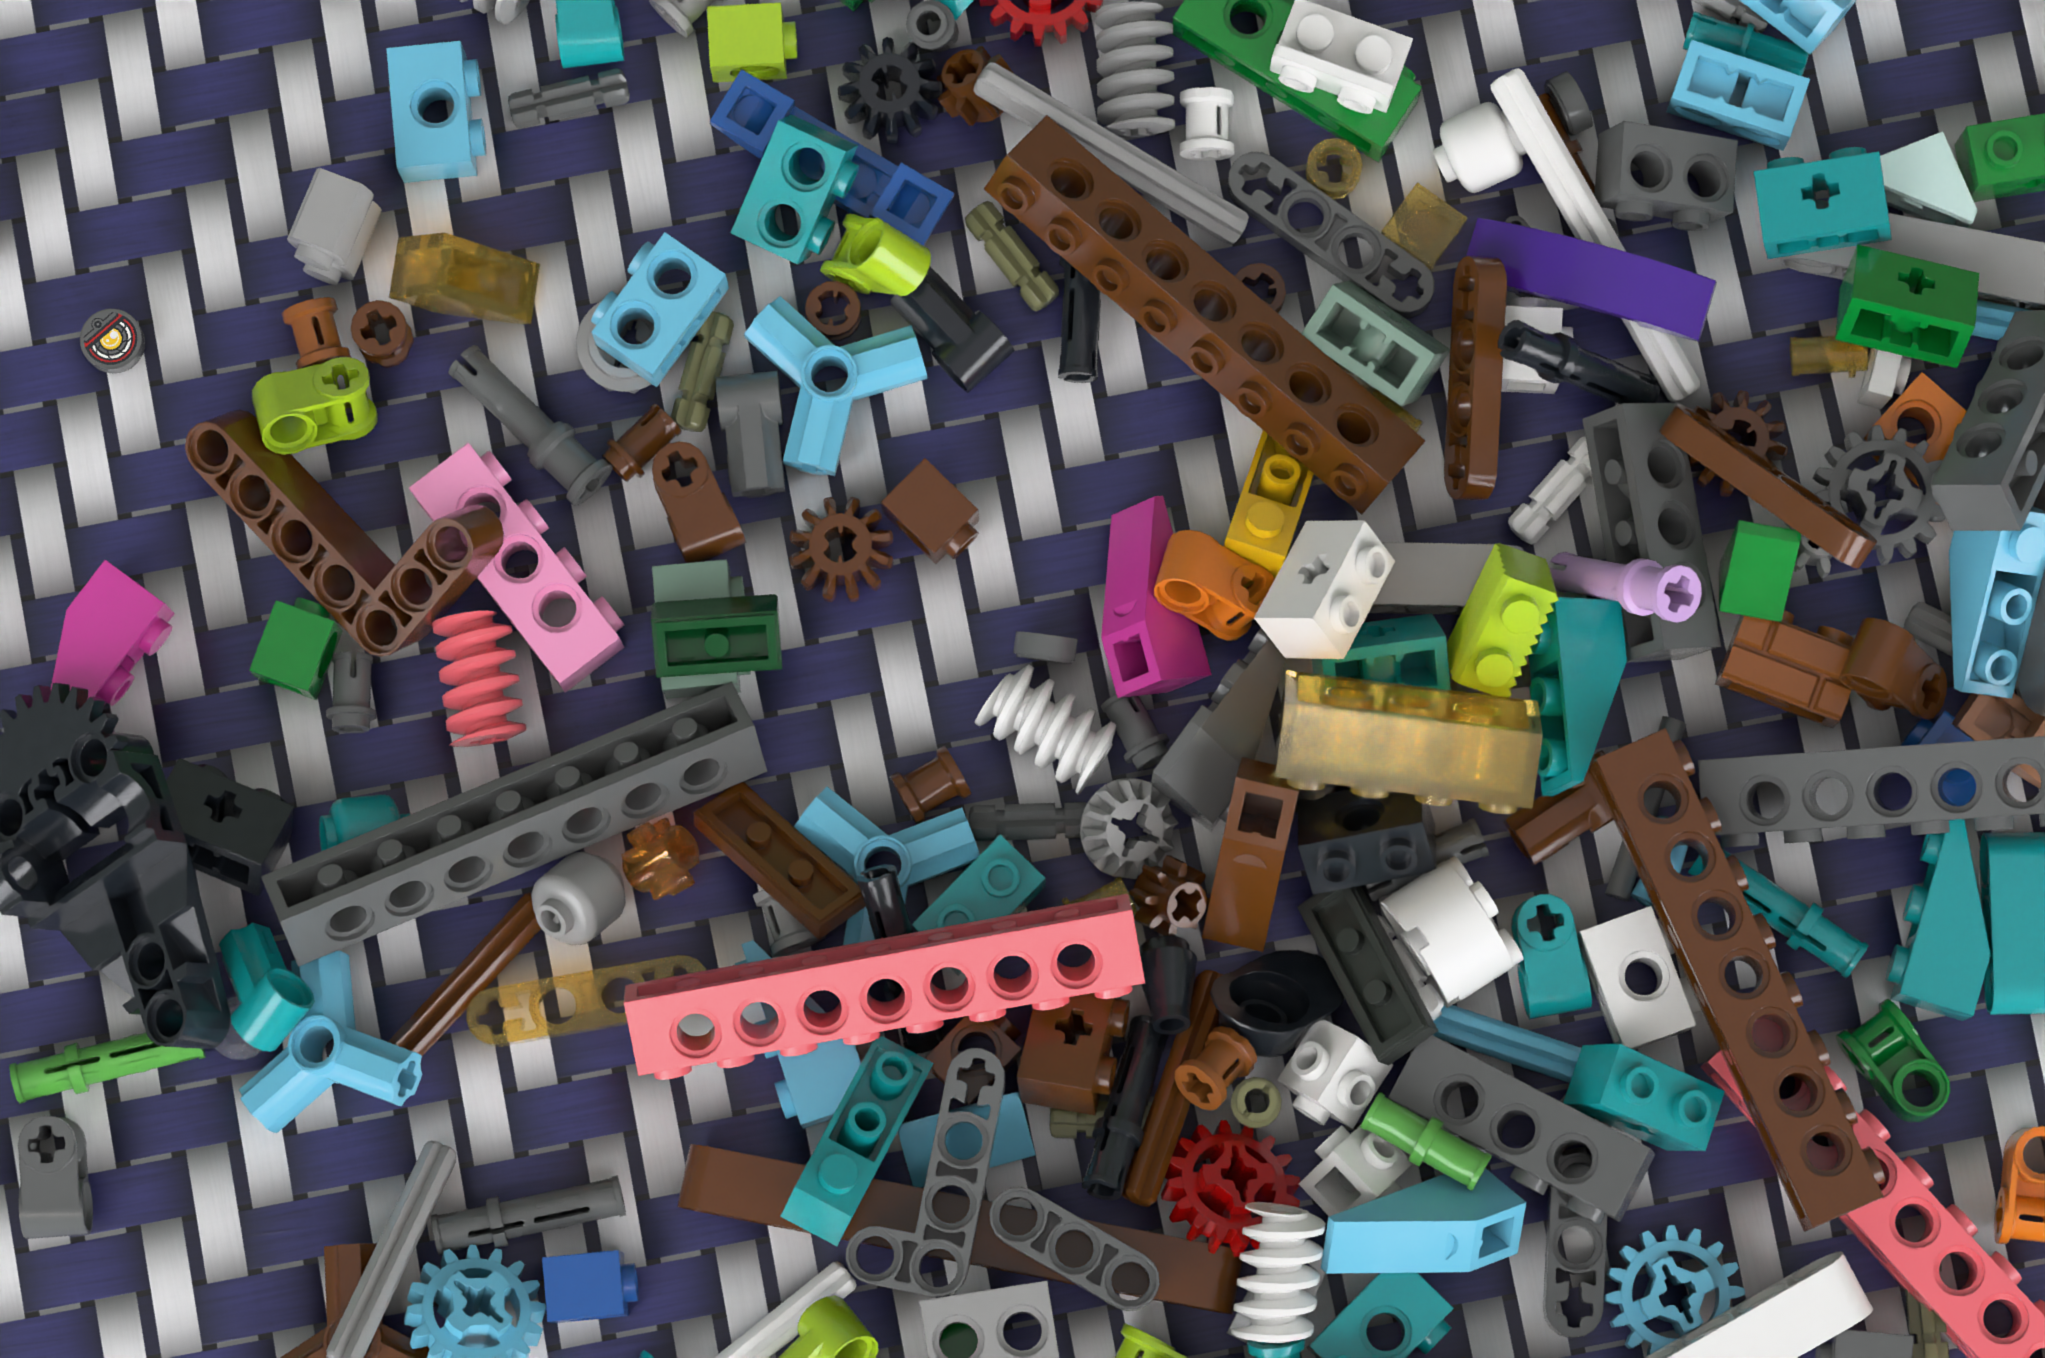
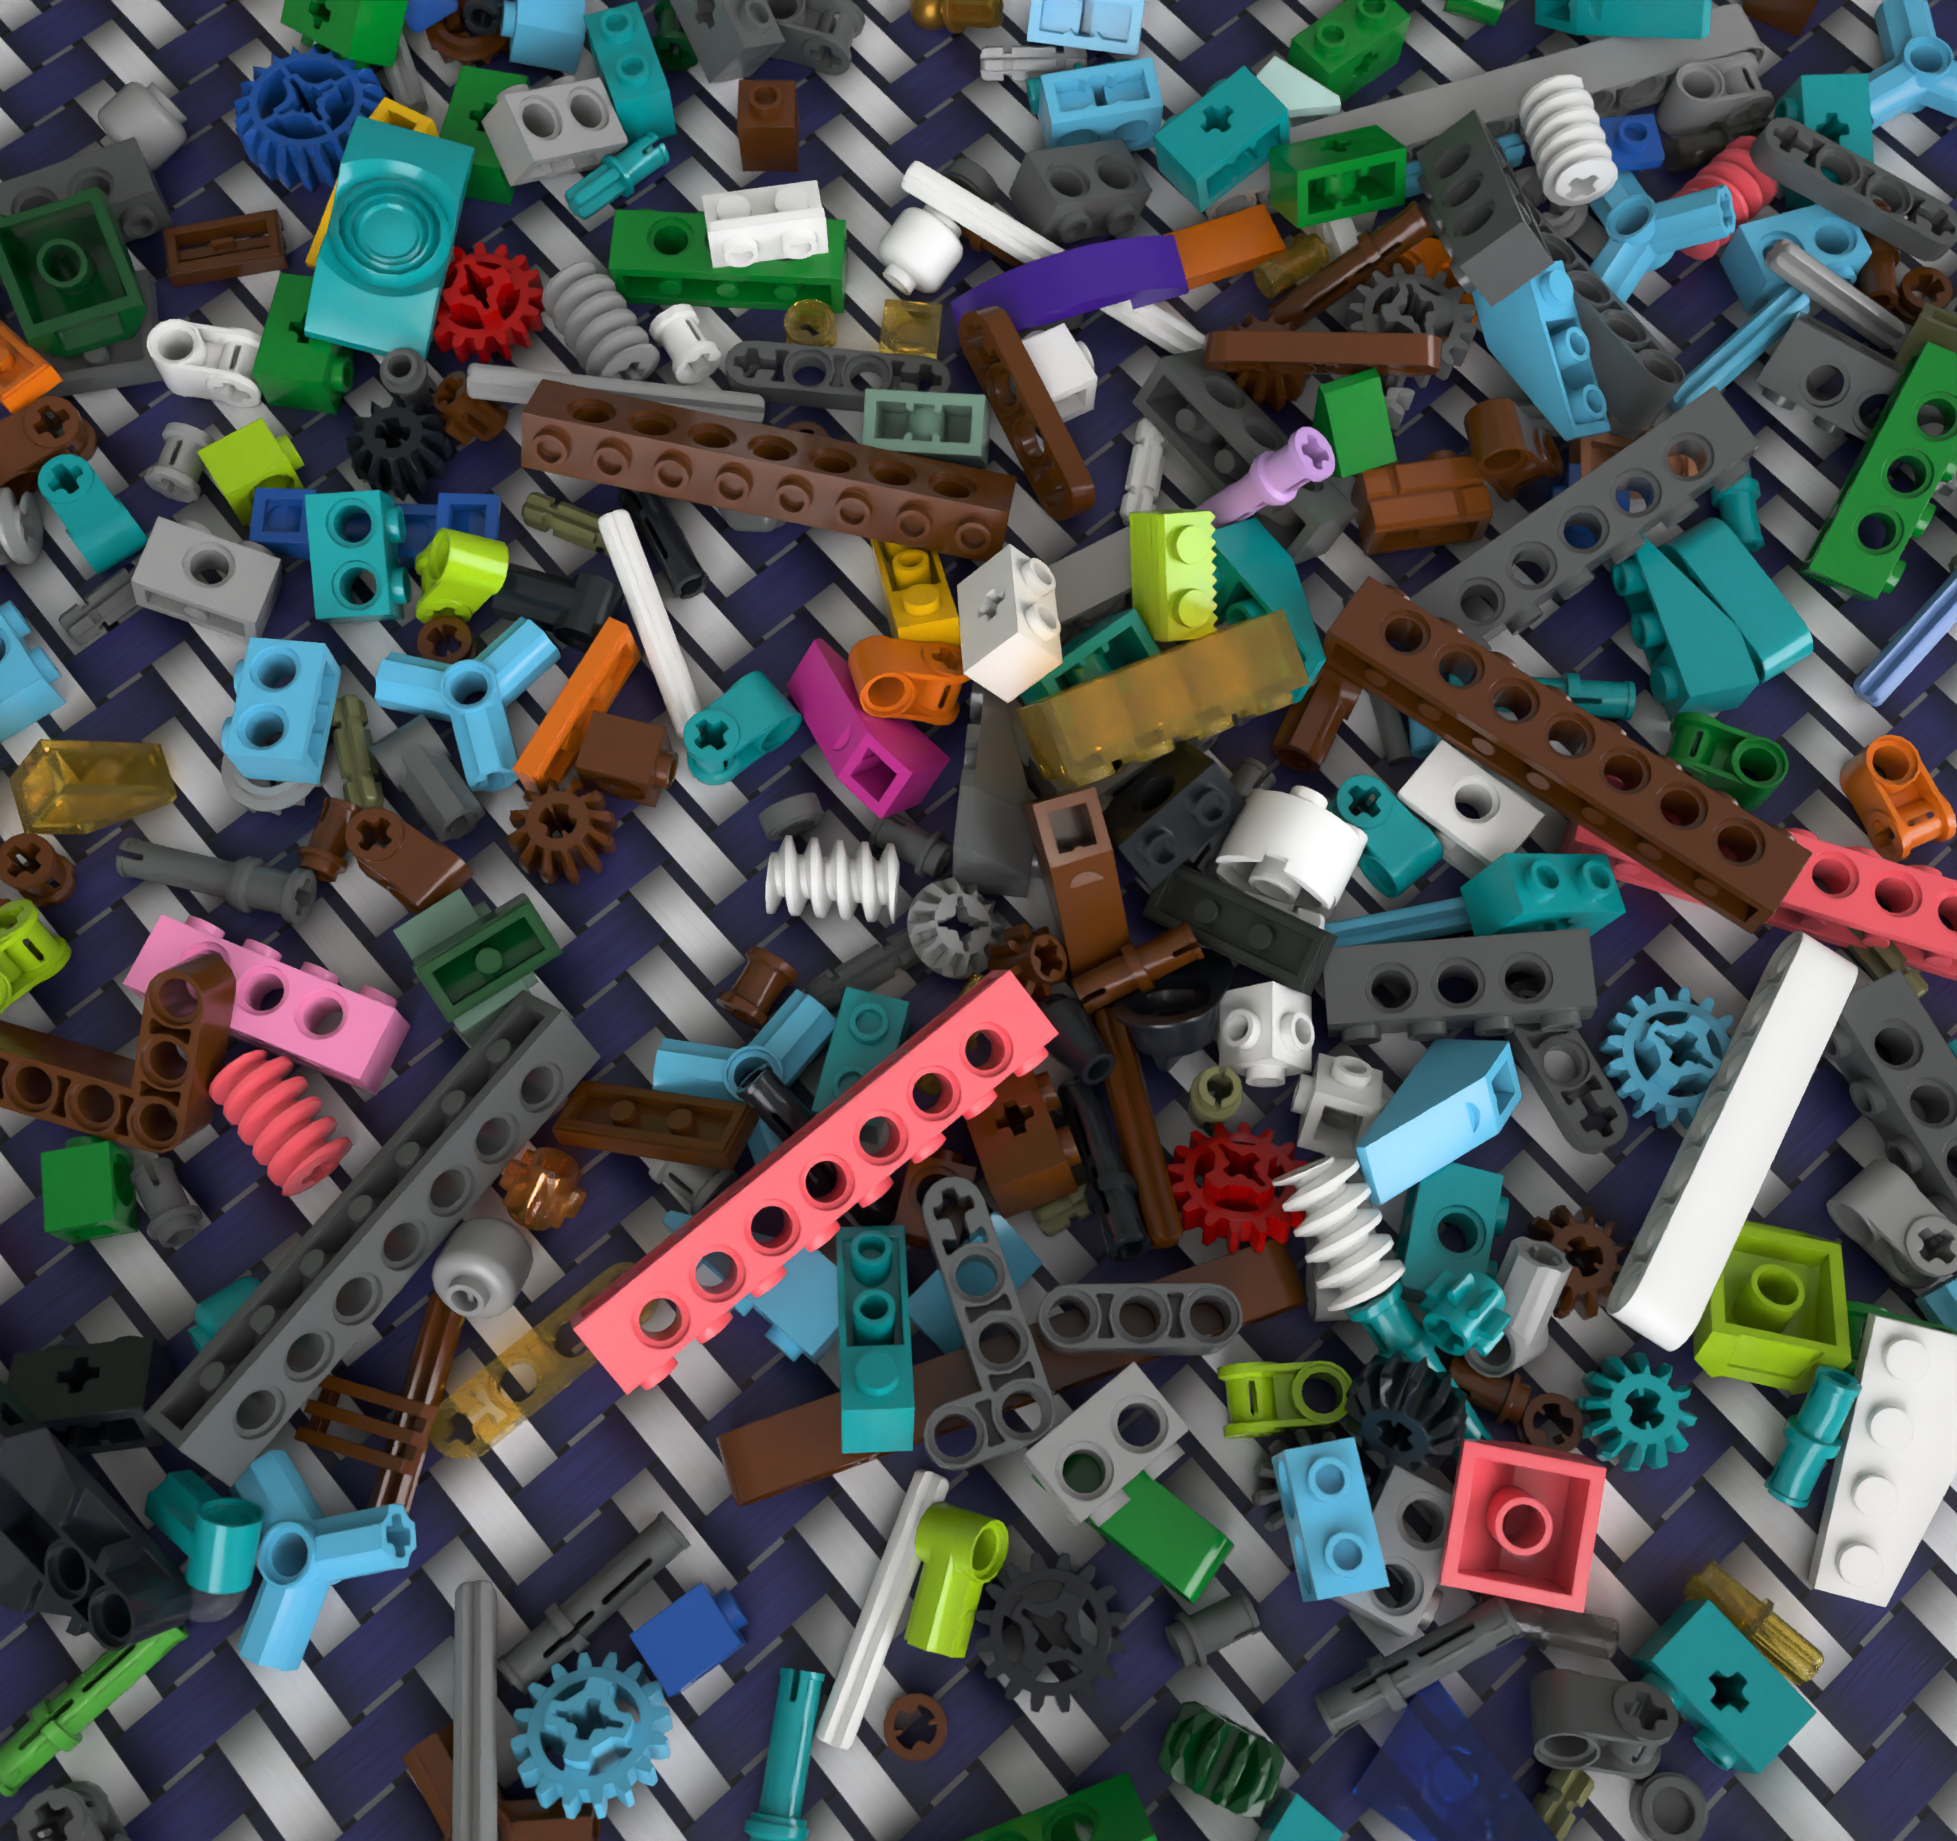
camera: 35 degrees left, 10 degrees down
dark orange bush [1174,1026,1257,1111] -> none
bright green pin [1360,1092,1492,1191] -> none
black pin [1498,320,1660,404] -> none
none -> light grey brick [131,516,283,642]
none -> reddish brown tile [294,1375,439,1476]
none -> orange tile [512,617,642,797]
none -> white axle [598,509,703,738]
none -> teal piece [683,671,803,786]
none -> reddish brown pin [1071,920,1205,1015]
none -> orange tile [1164,203,1286,290]
none -> reddish brown pin [1267,201,1435,330]

